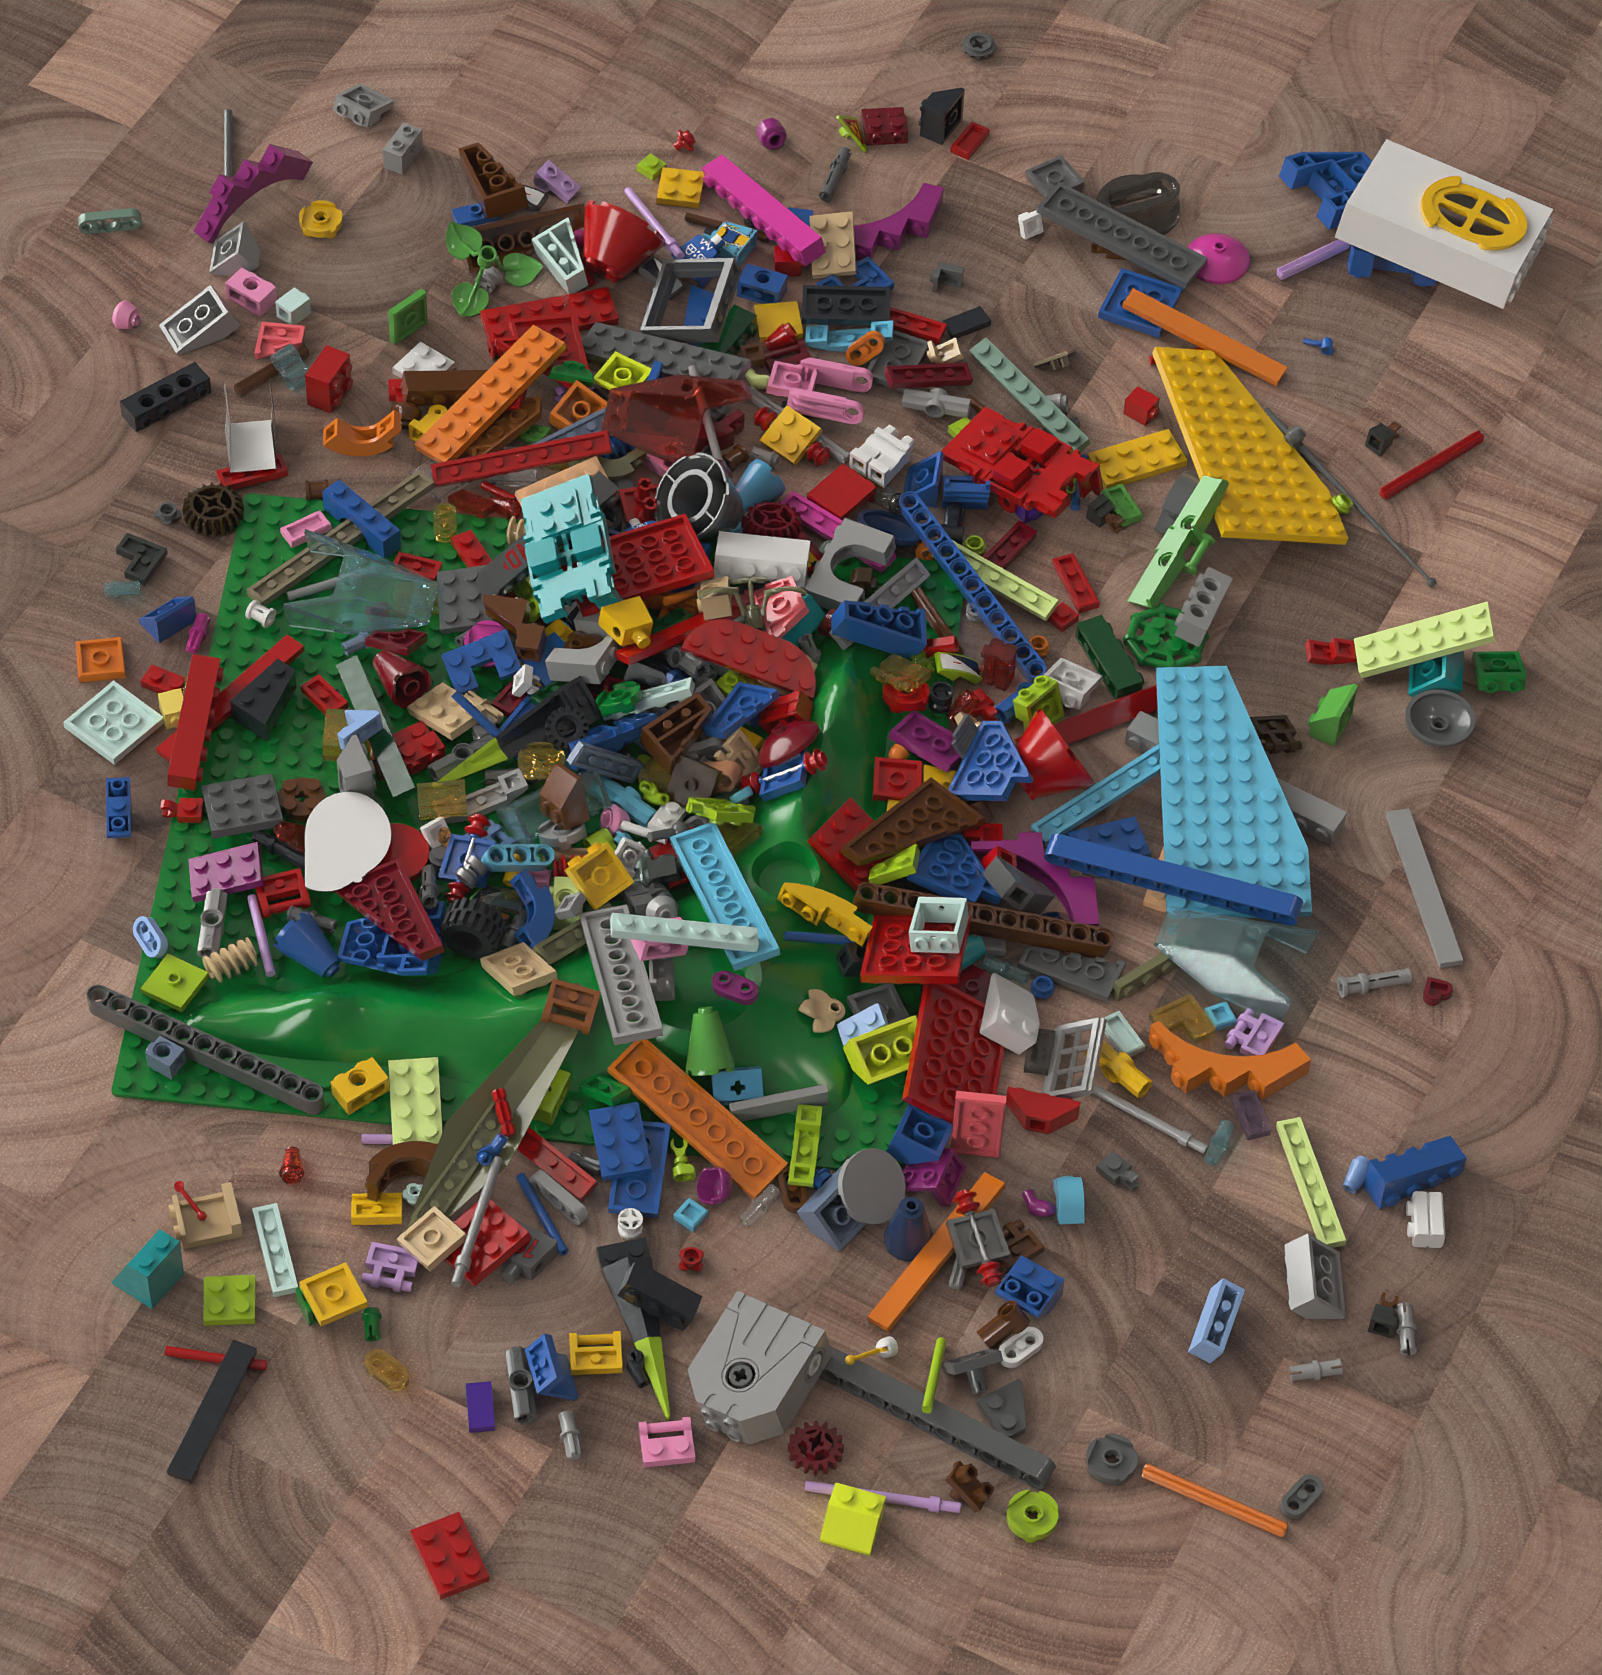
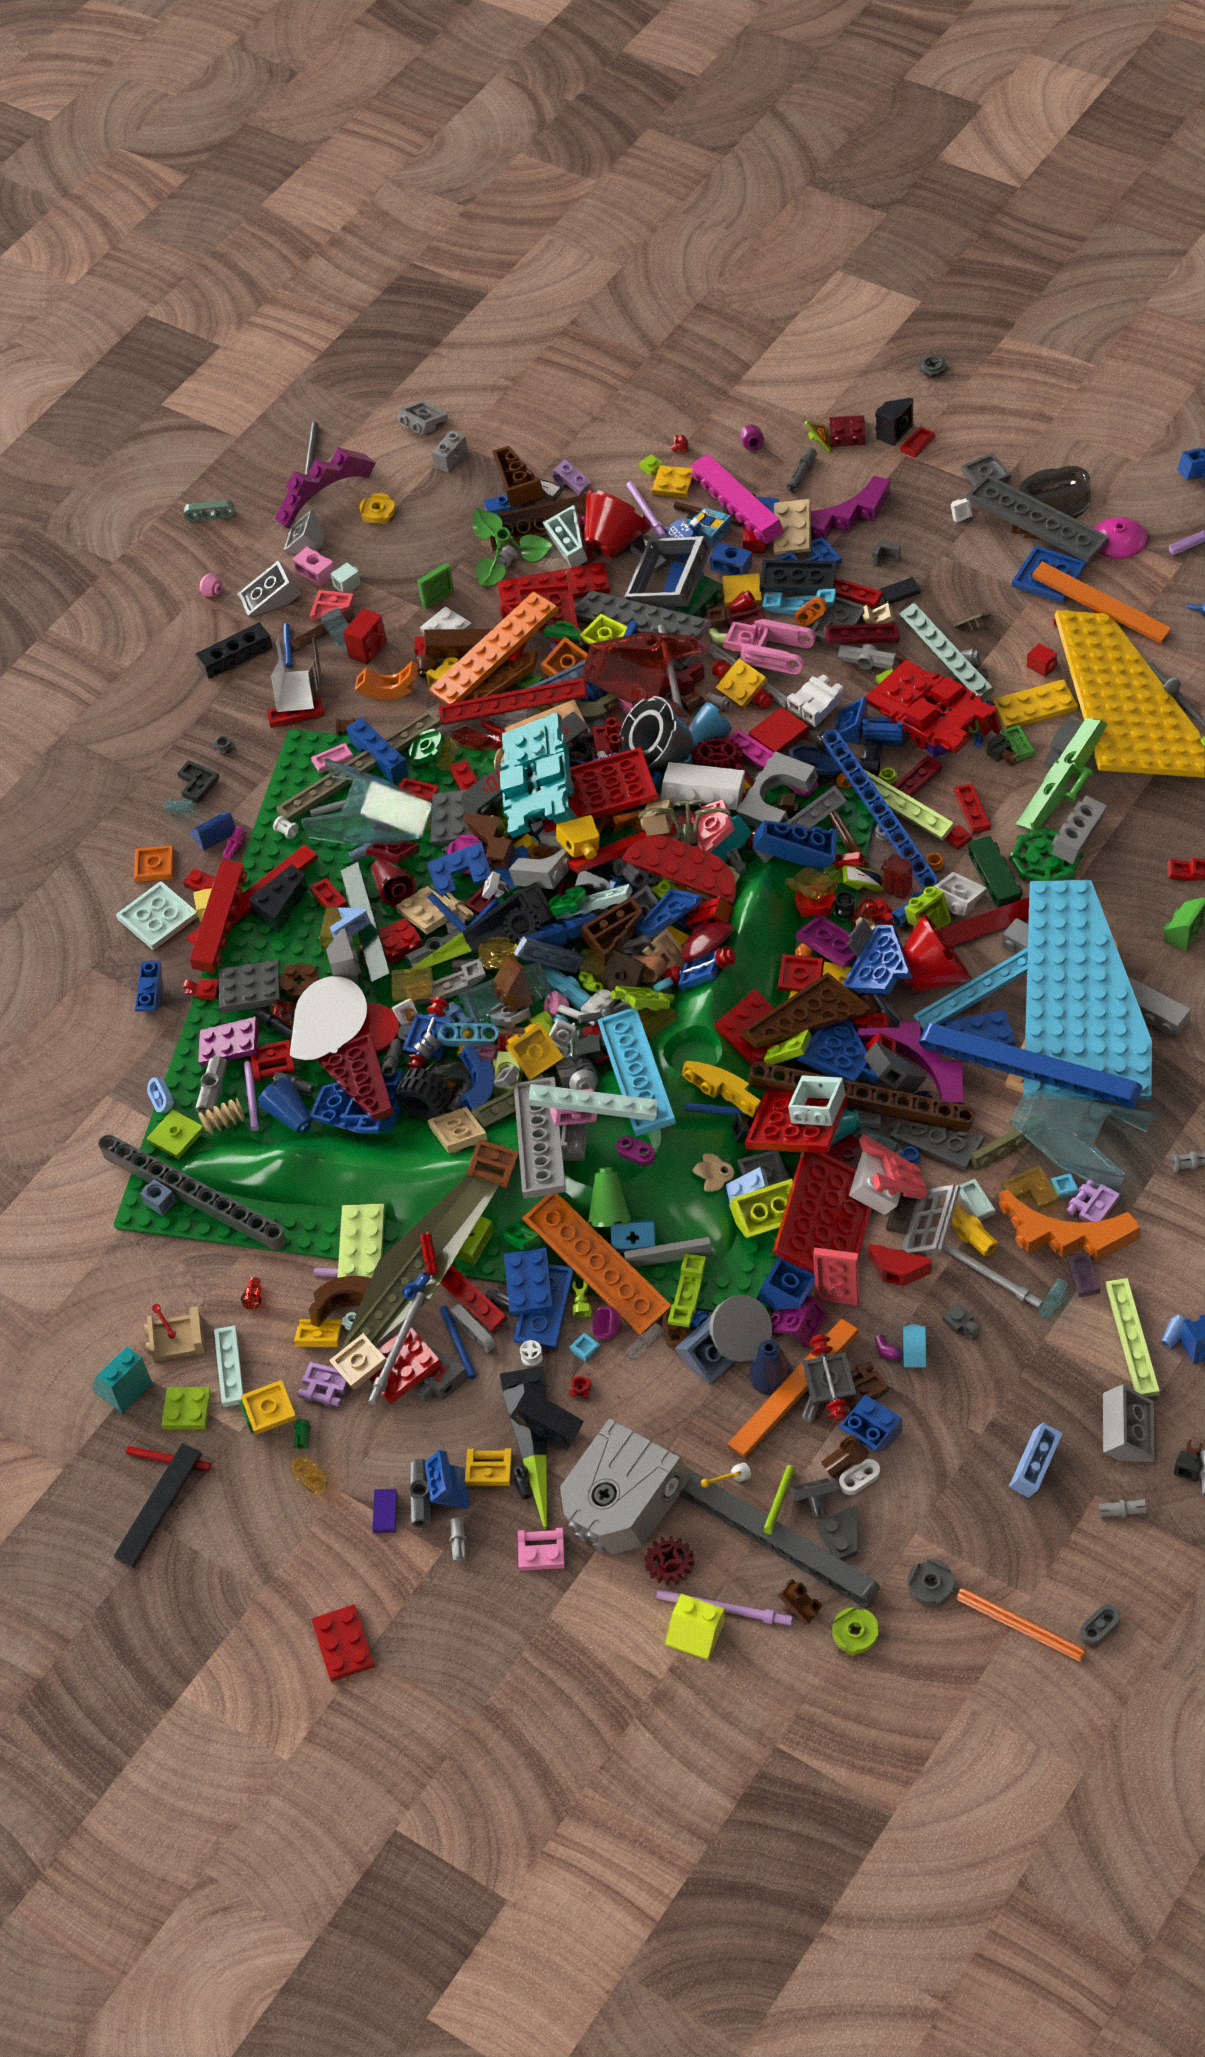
camera: 15 degrees right, 0 degrees up
dark brown gear [182,482,244,538] -> none
yellow brick [331,1057,390,1115] -> none
dark brown plate [1250,715,1302,754] -> none
none -> blue bar [283,623,292,668]
none -> green plate [409,729,445,765]
none -> coral wing [859,1134,928,1200]
none -> wheel [873,993,903,1026]

